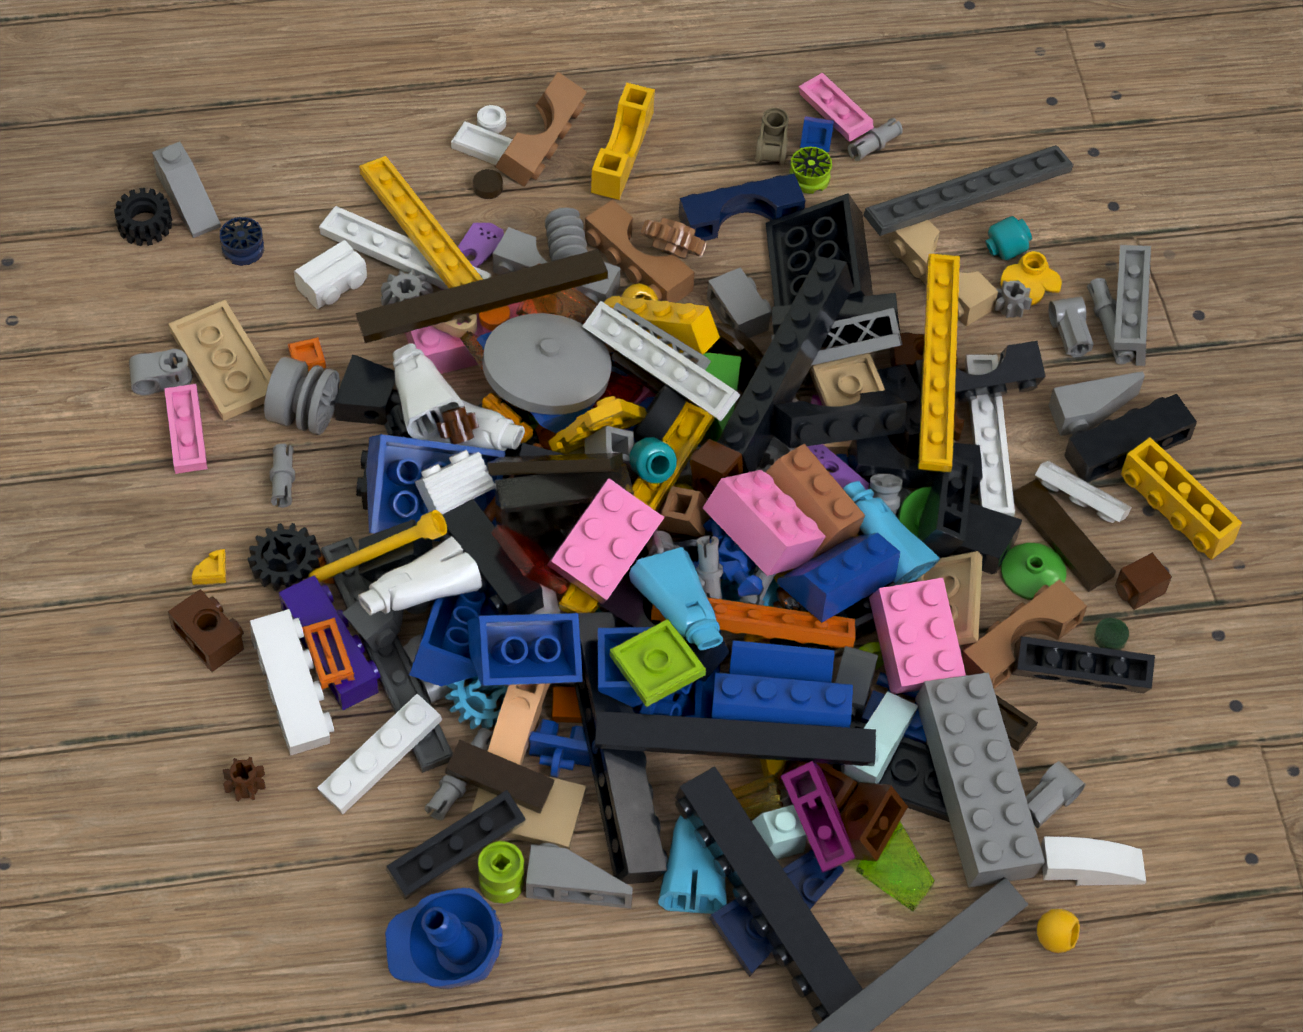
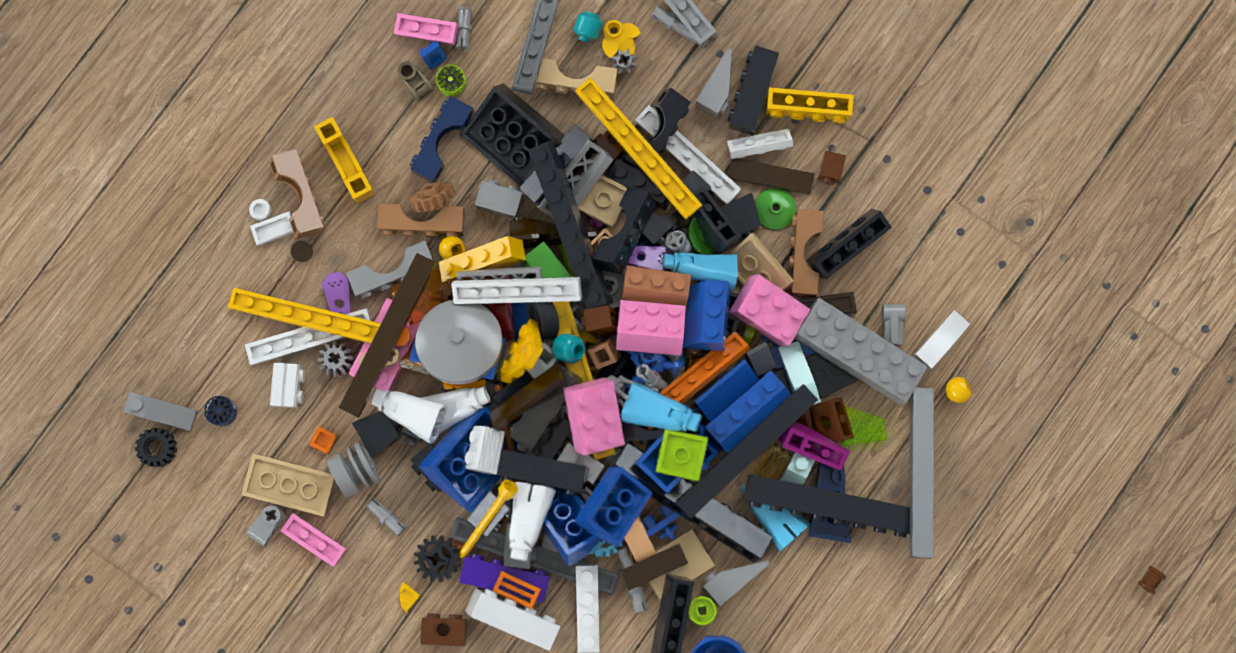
camera: 40 degrees left, 25 degrees up
reddish brown gear [436,406,479,444] -> none
clear red tile [491,525,570,595] -> none
light grey piece [545,207,588,261] -> none
light grey piece [1048,297,1094,358] -> none
clear green tile [1094,618,1129,650] -> none

